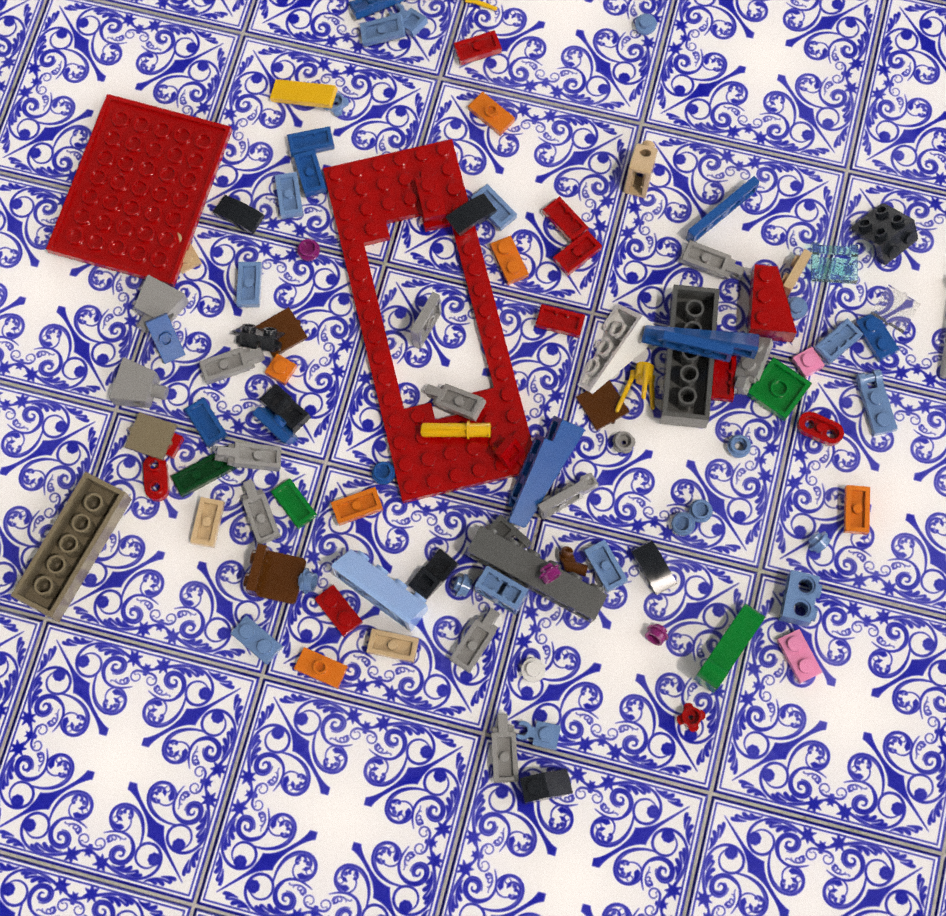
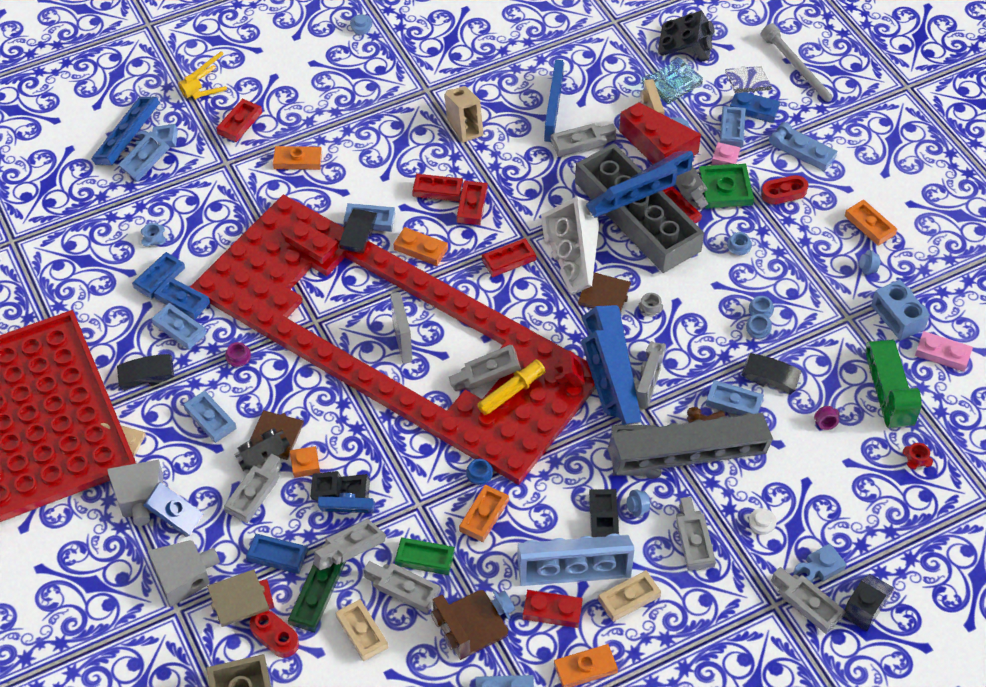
camera: 45 degrees left, 20 degrees down
yellow tile [270,79,338,109] -> none
medium blue brick [475,566,529,615] -> none
magenta plate [539,563,562,584] -> none
yellow plant [615,362,655,412] -> none

